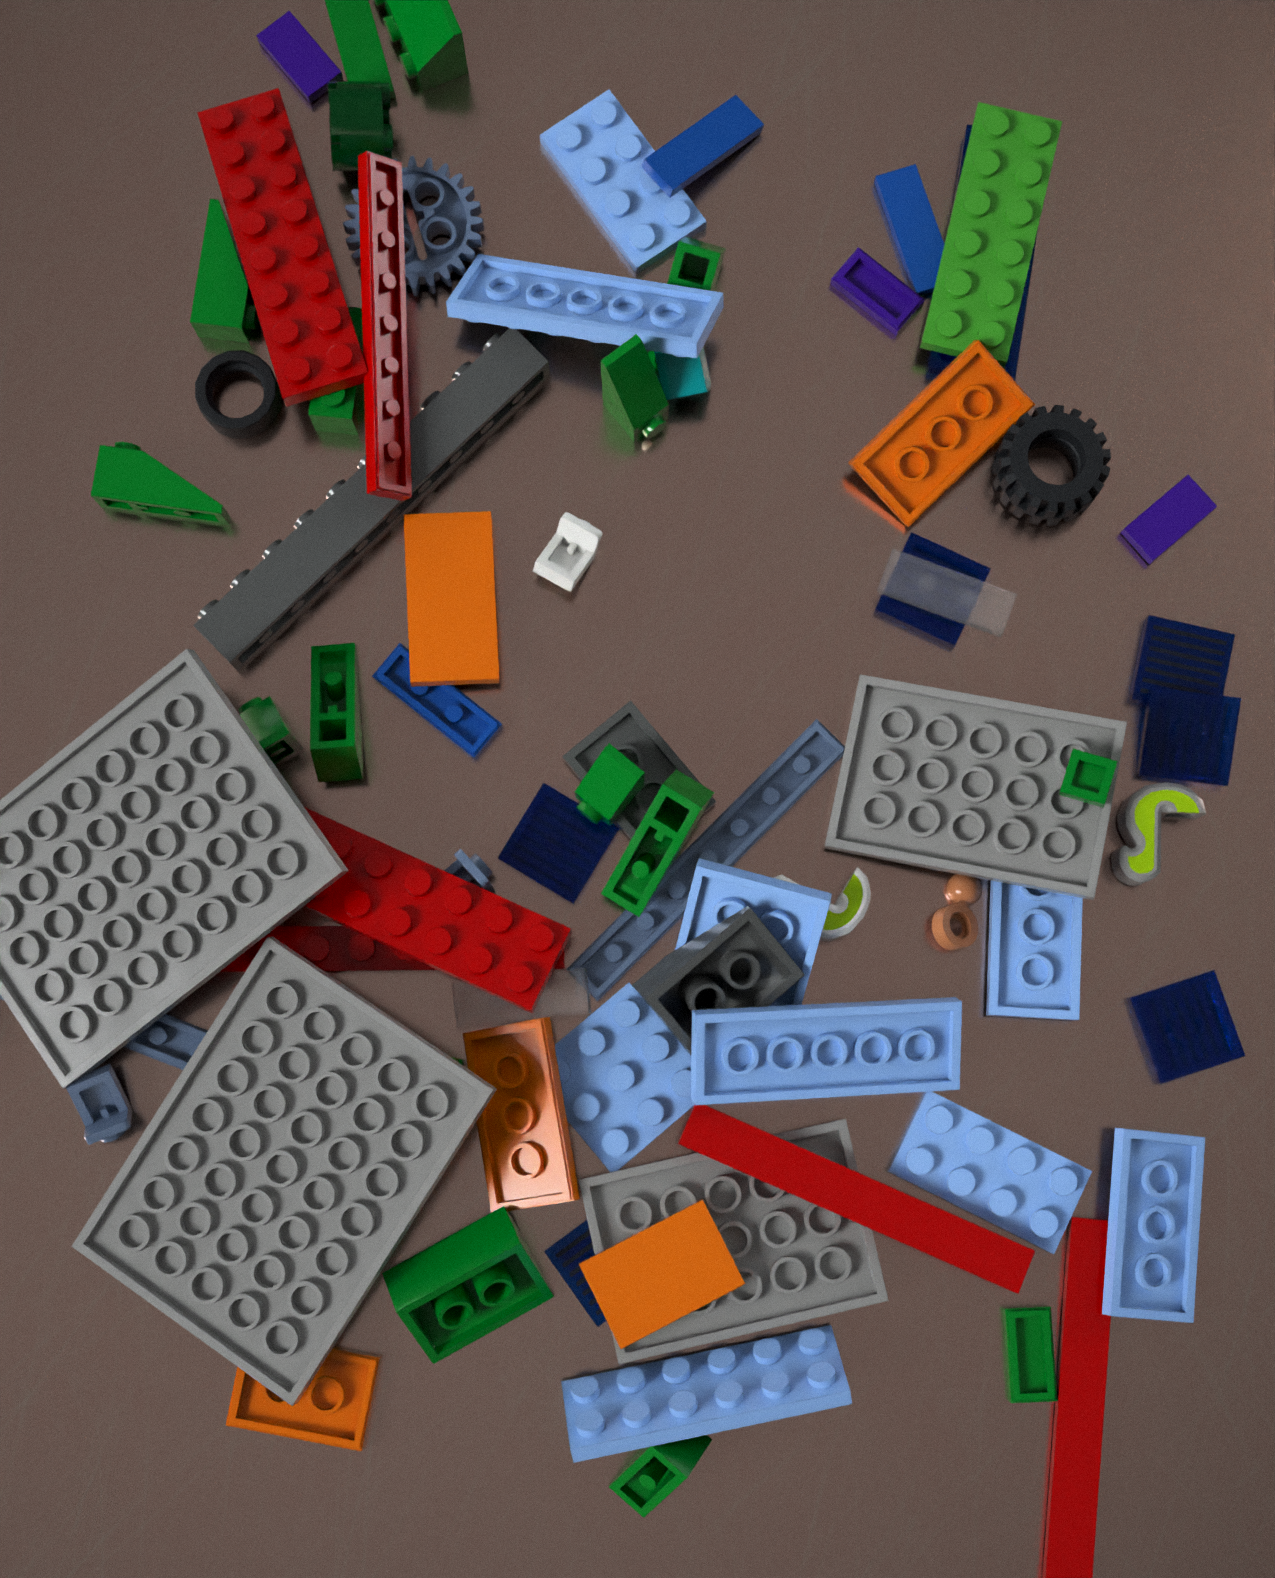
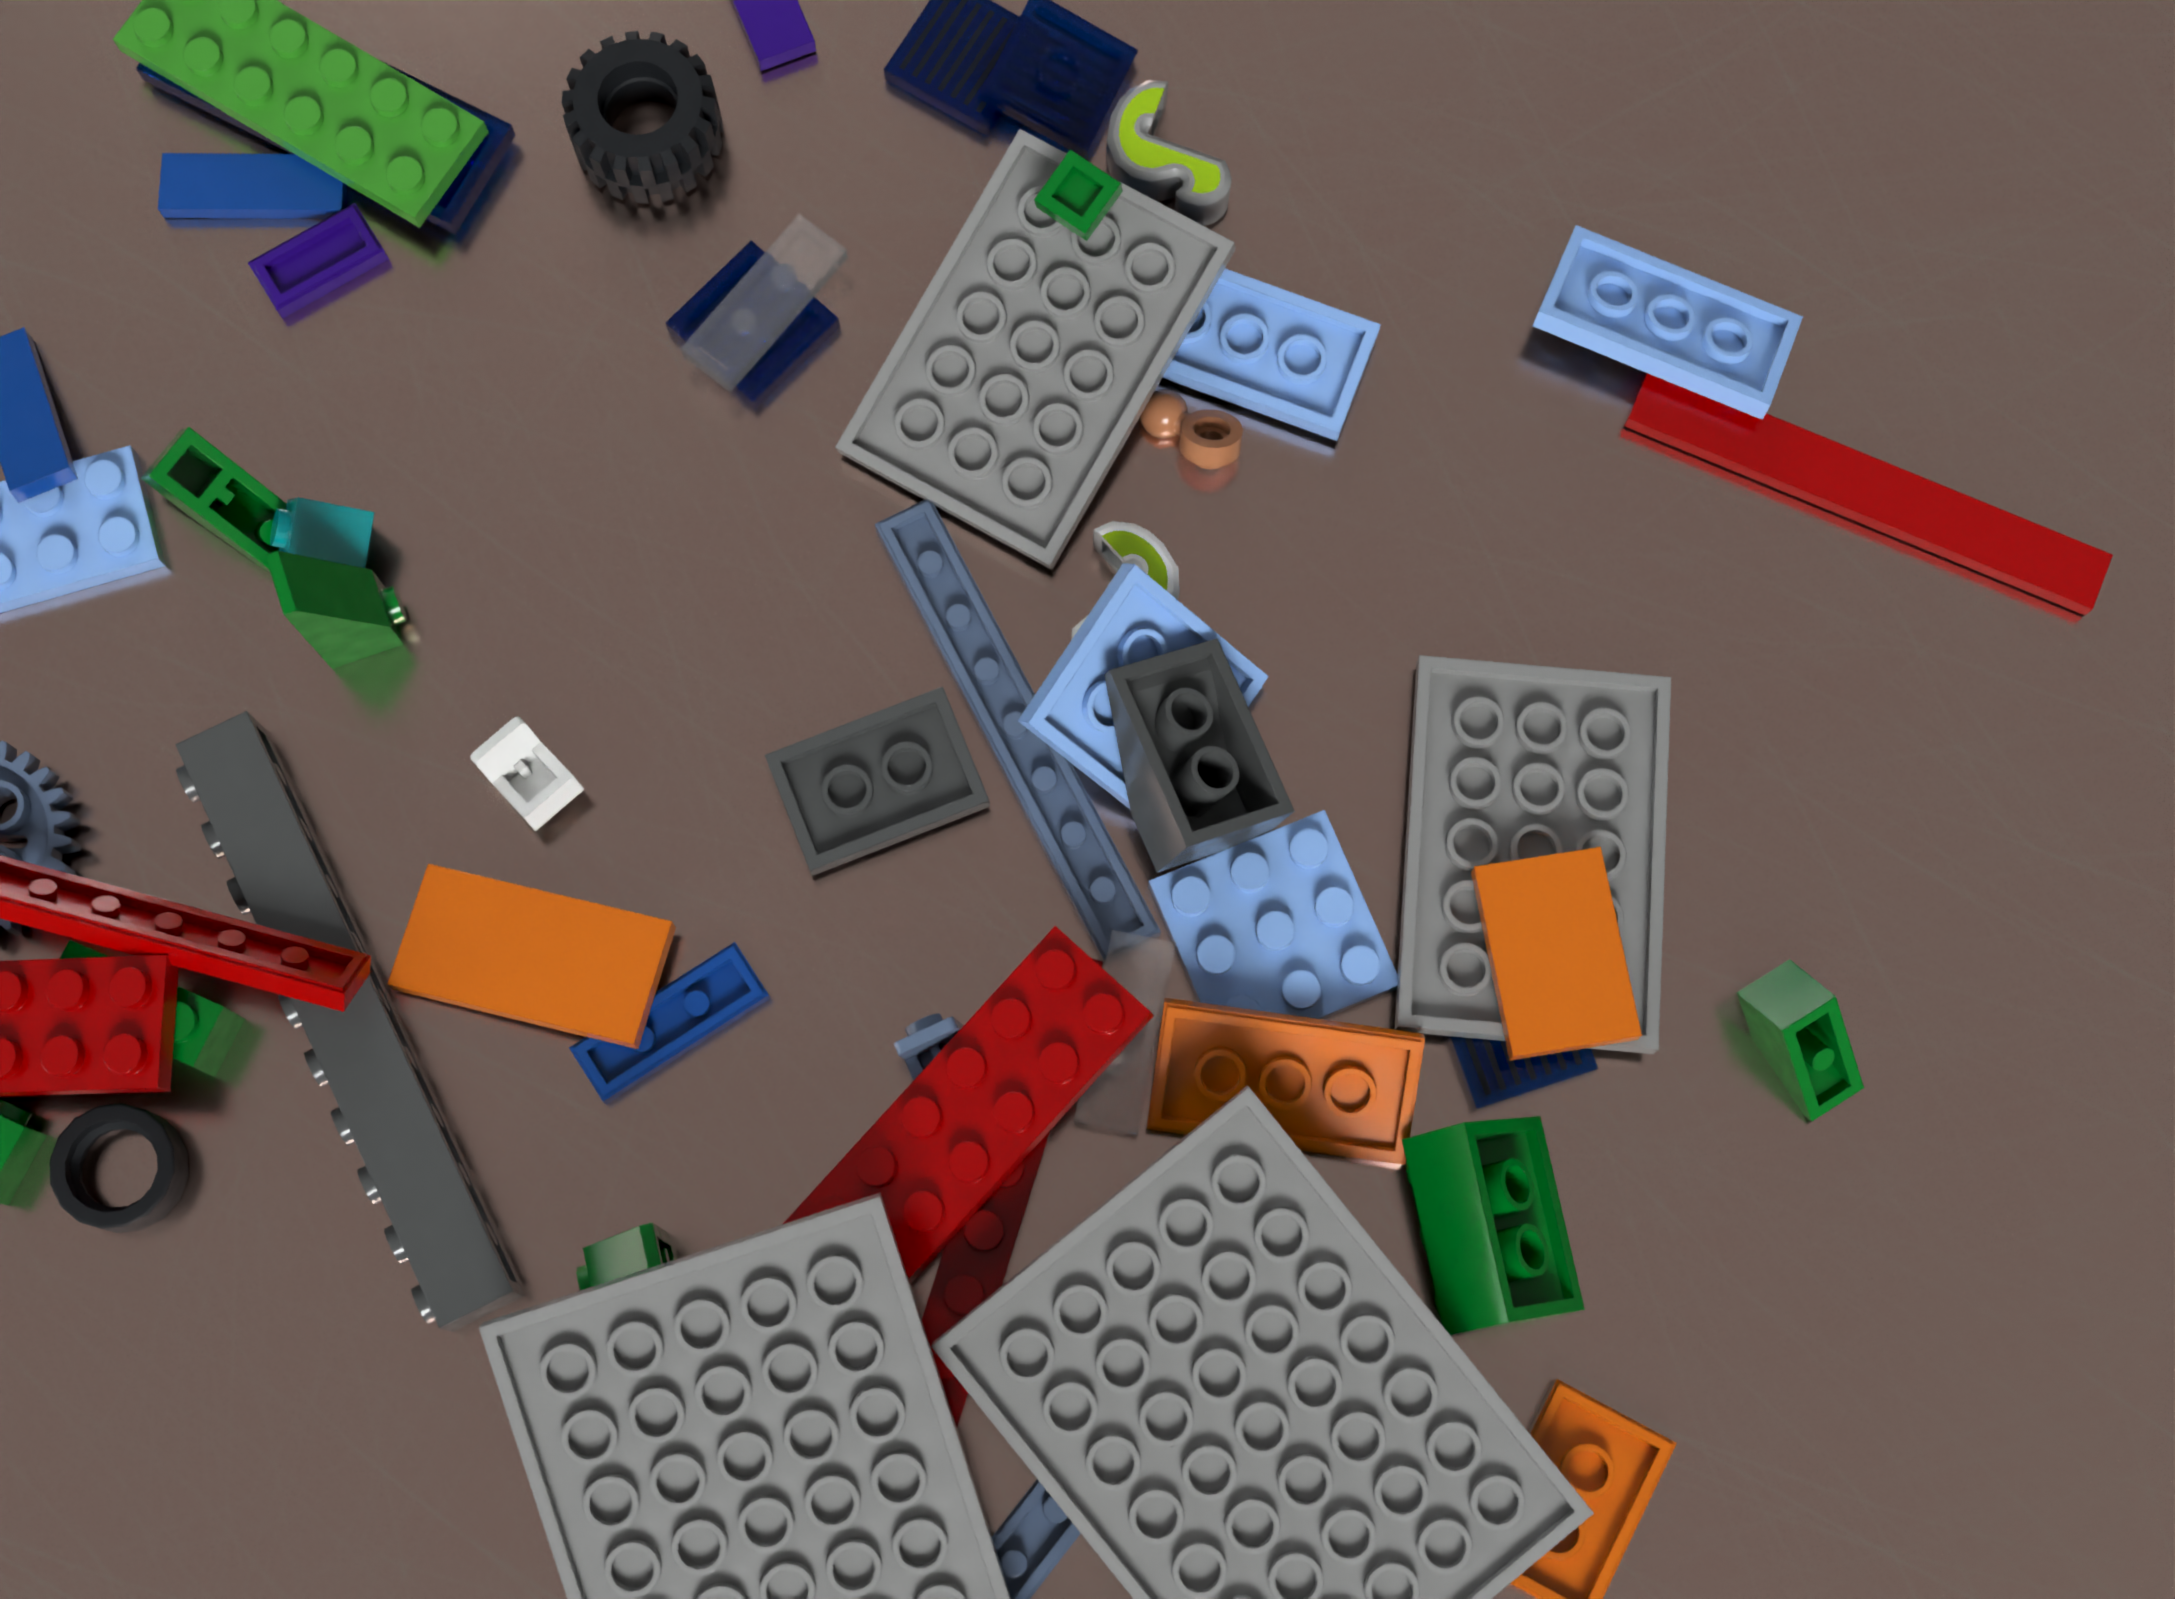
camera: 75 degrees left, 5 degrees down
green slope [91,442,231,525] -> none
green slope [310,643,363,782] -> none
light blue plate [446,254,724,358] -> none
clear blue tile [497,783,620,905] -> none
light blue plate [561,1325,852,1463] -> none
green slope [575,743,645,826] -> none
green slope [601,769,715,917] -> none
red tile [677,1104,1035,1294] -> none
light blue plate [691,997,962,1105] -> none
orange tile [848,340,1036,527] -> none
light blue plate [887,1091,1092,1254] -> none
green tile [1002,1305,1057,1403] -> none
clear blue tile [1127,970,1245,1084] -> none

